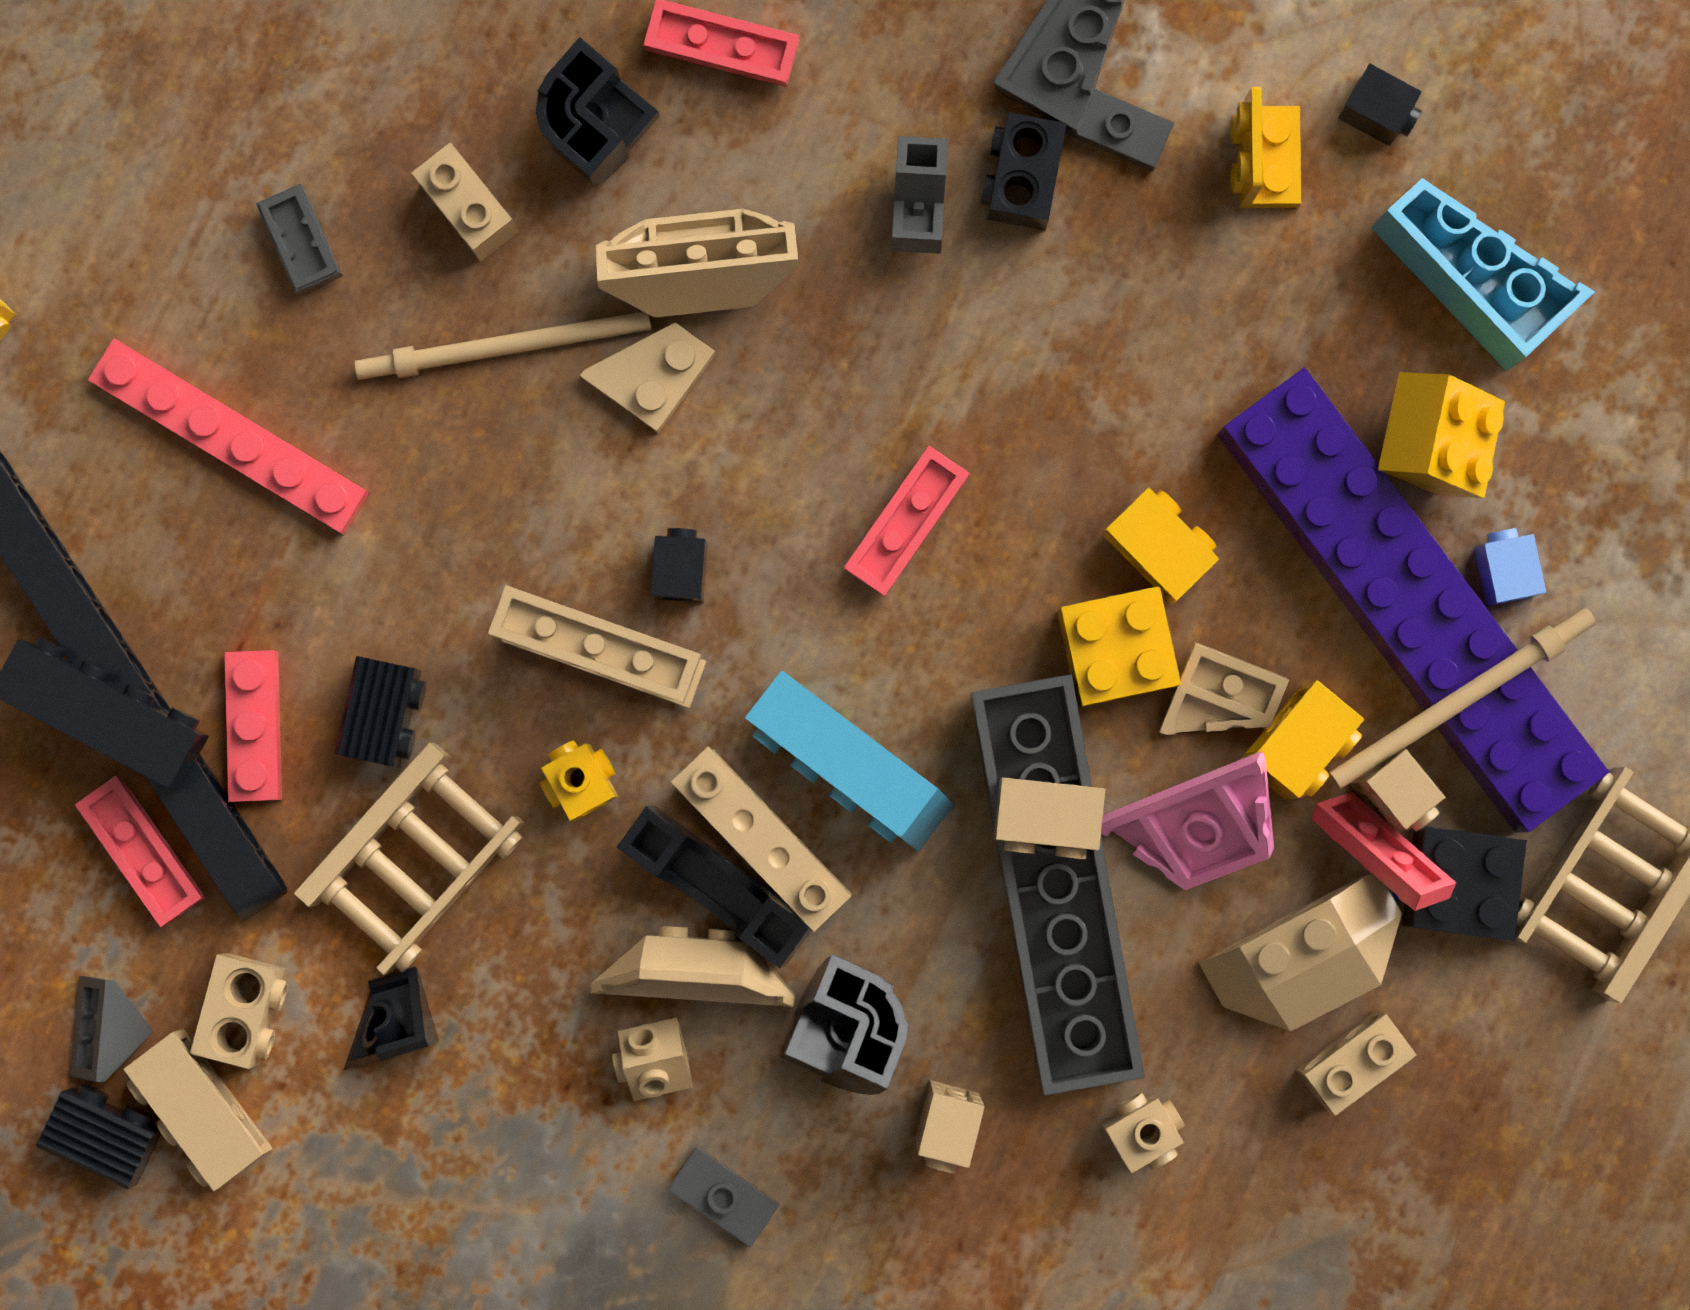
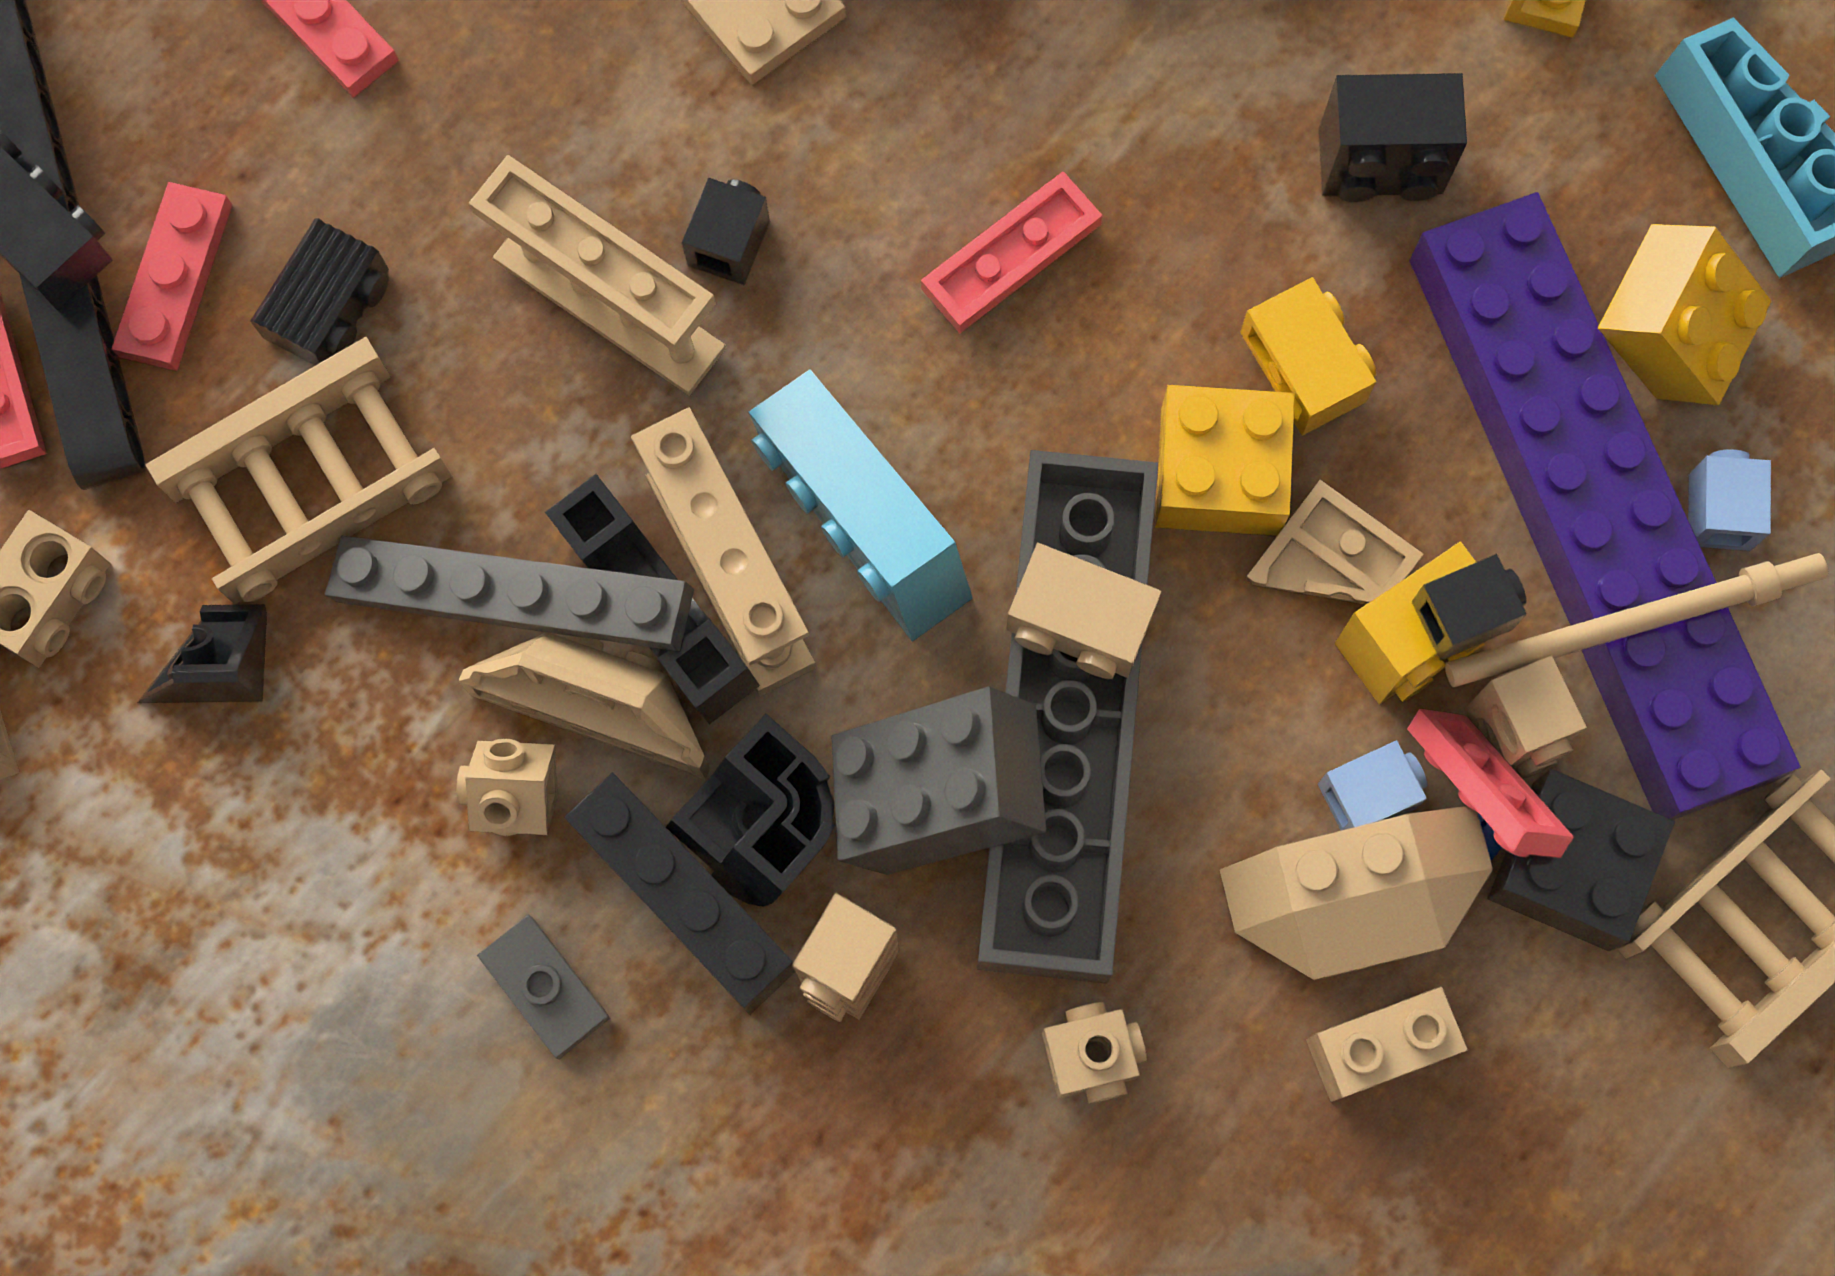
camera: 15 degrees right, 10 degrees down
yellow brick [540,740,618,821] -> none
bright pink wing [1101,751,1274,890] -> none
none -> plate [325,536,695,651]
none -> black arch [564,772,796,1015]
none -> dark grey brick [831,686,1046,875]
none -> light blue brick [1318,740,1427,831]
none -> black brick [1319,73,1467,202]
none -> black brick [1411,554,1527,661]

